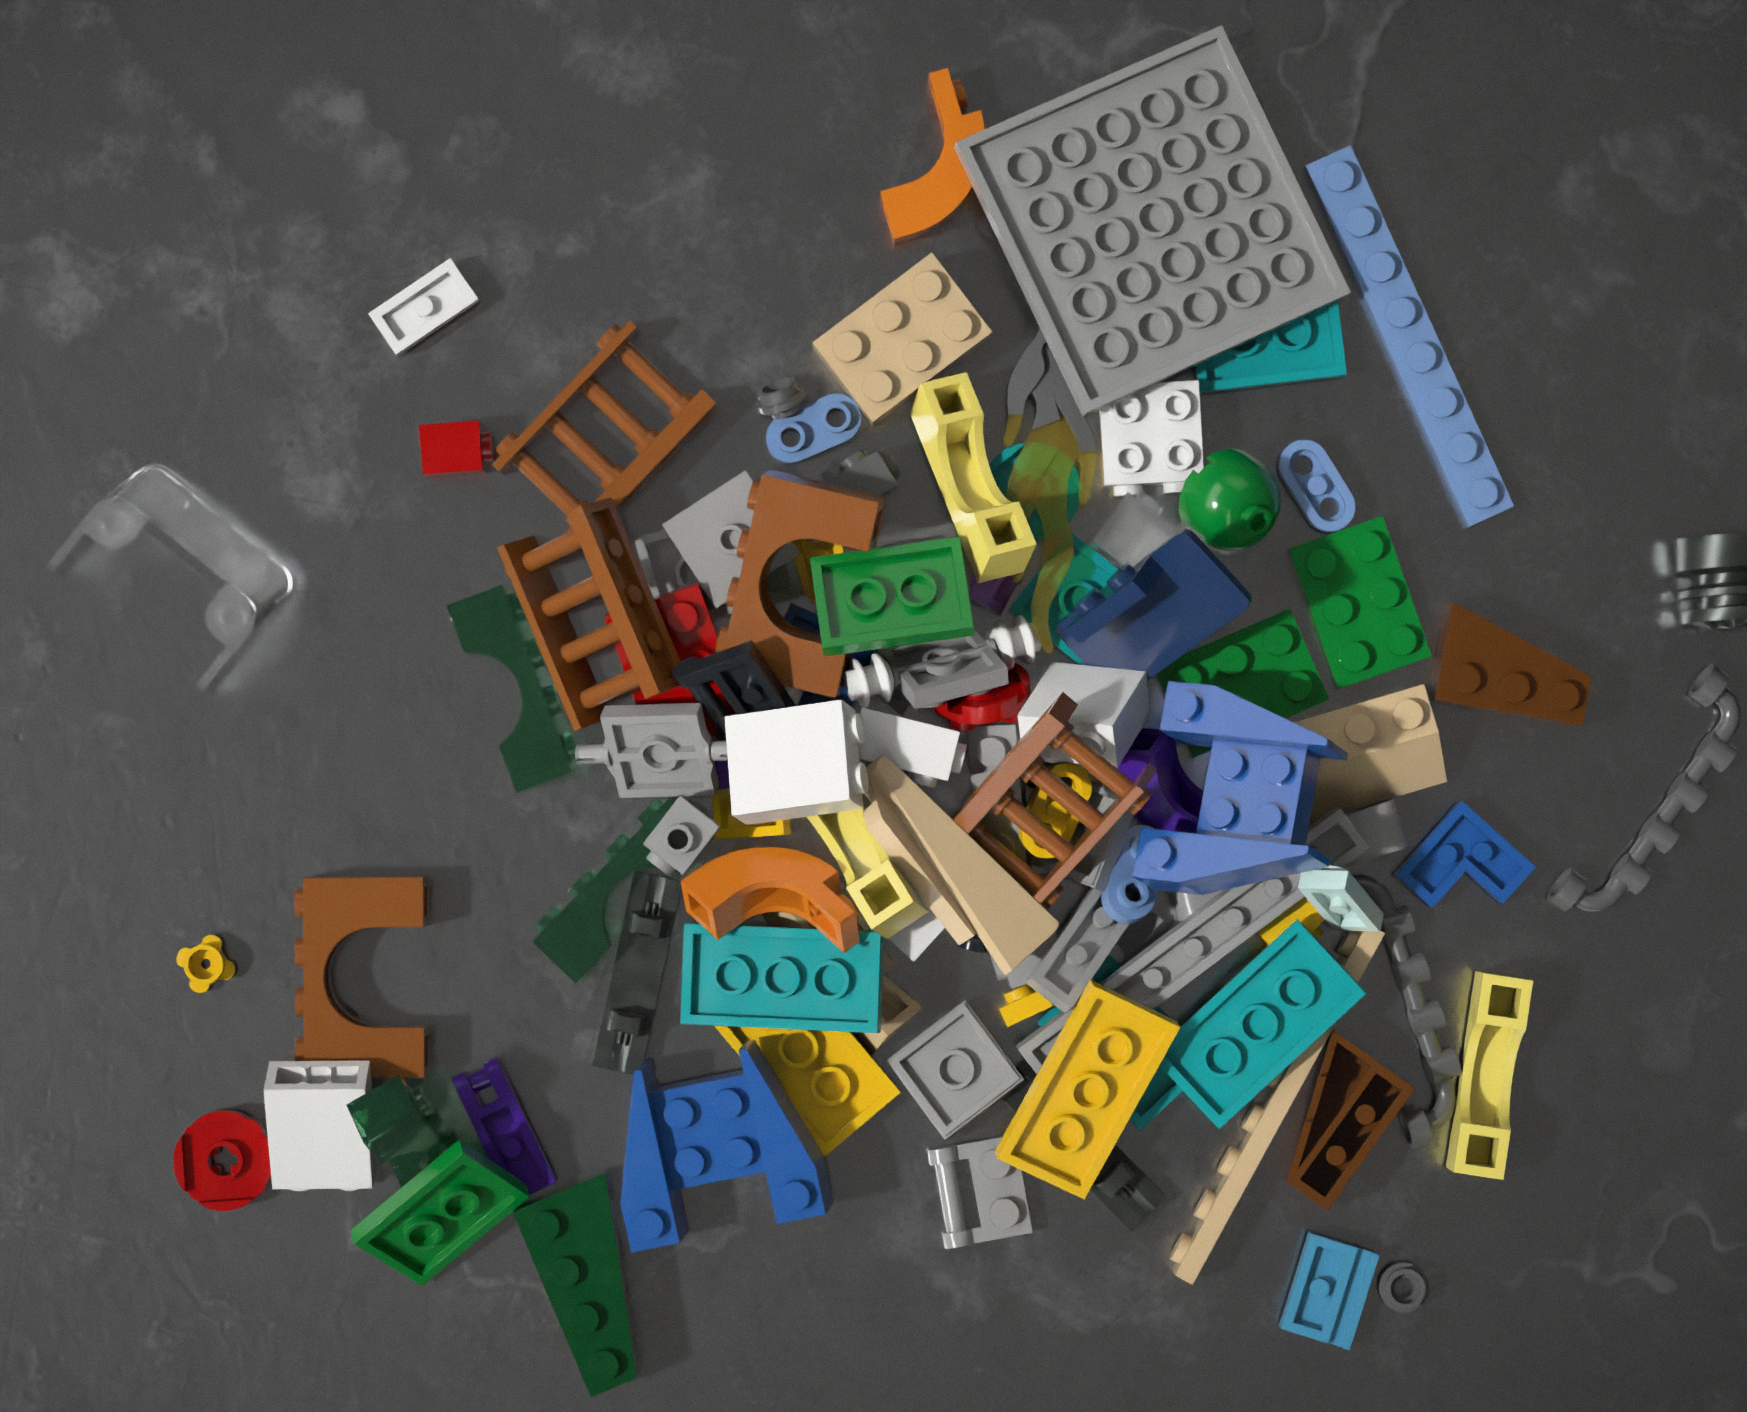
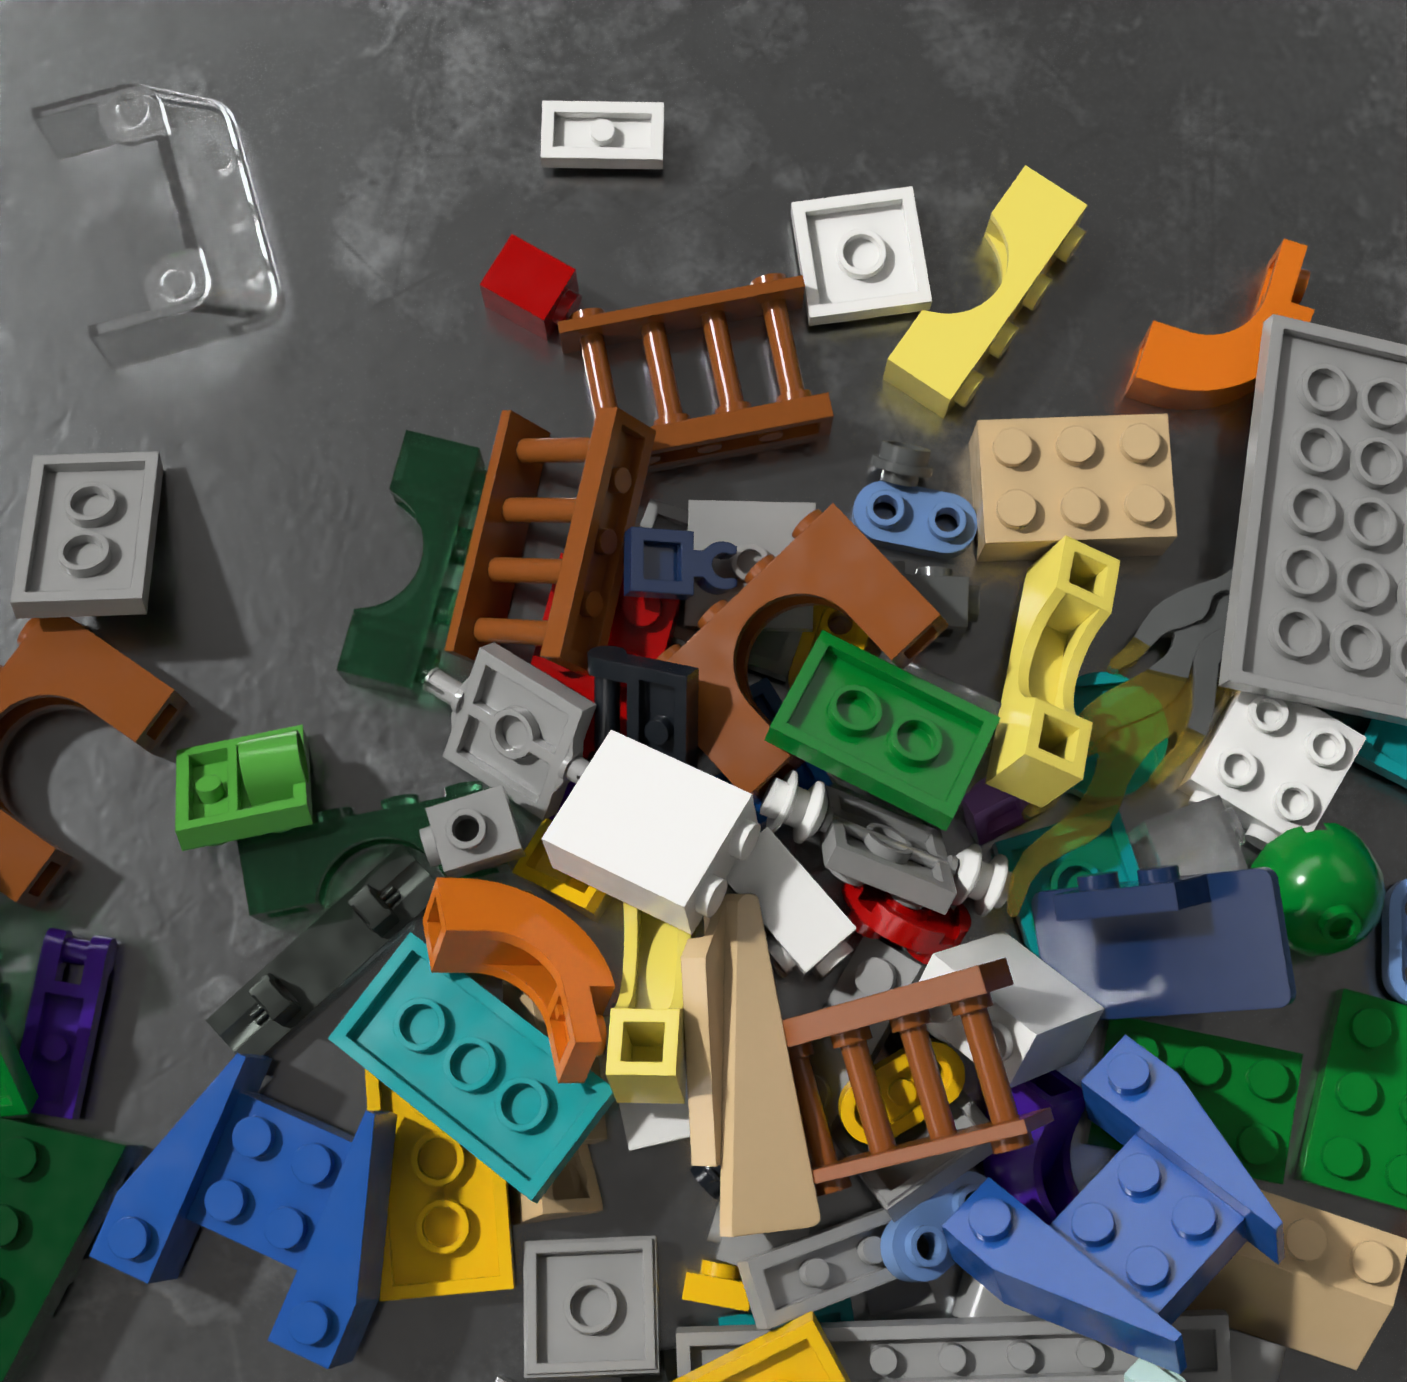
camera: 35 degrees right, 10 degrees down
none -> light grey plate [10,451,163,619]
none -> bright green plate [175,724,313,851]
none -> dark blue plate [624,527,737,600]
none -> white plate [790,186,932,326]
none -> light yellow arch [883,165,1087,419]

